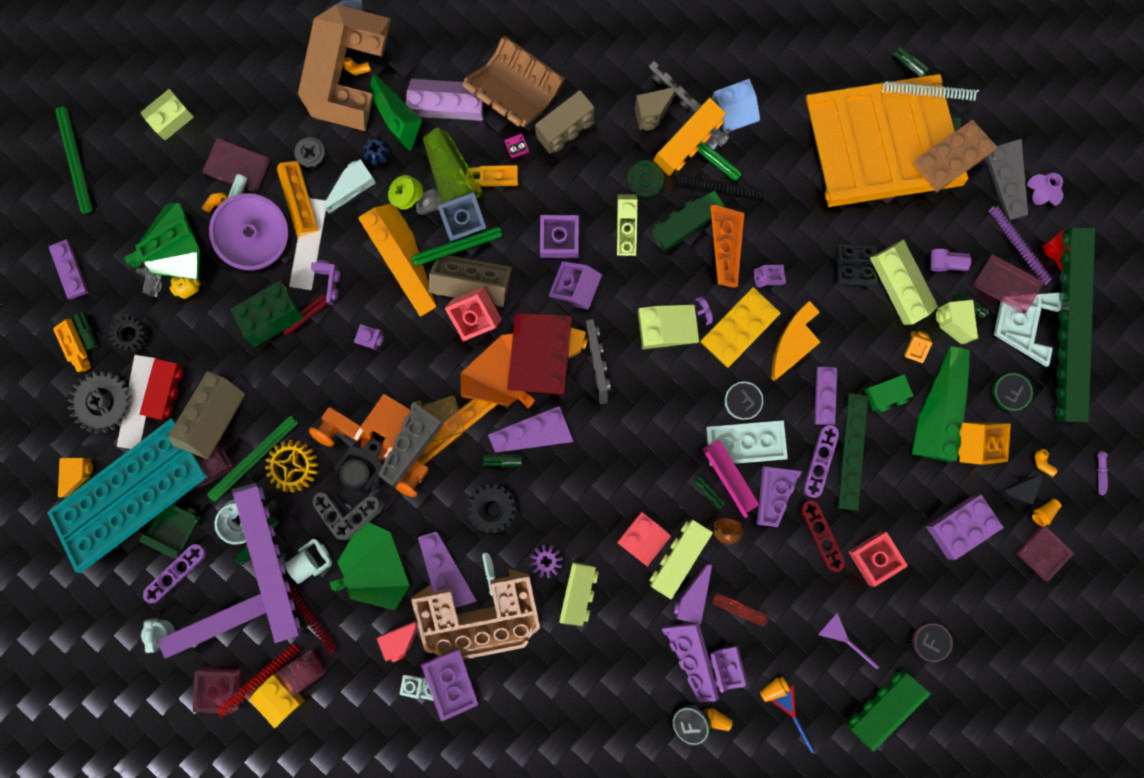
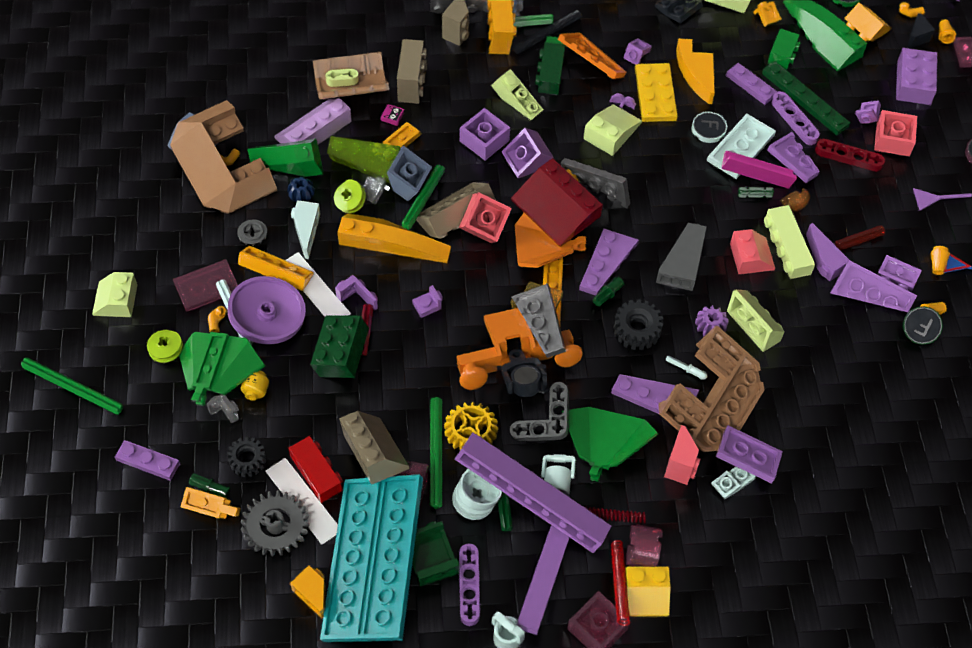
camera: 50 degrees left, 25 degrees down
dark green tile [627,160,664,198] -> none
none -> lime piece [147,330,183,363]
none -> yellowish green beam [325,69,359,87]
none -> dark grey slope [656,223,706,291]
none -> medium lavender bracket [856,101,881,124]

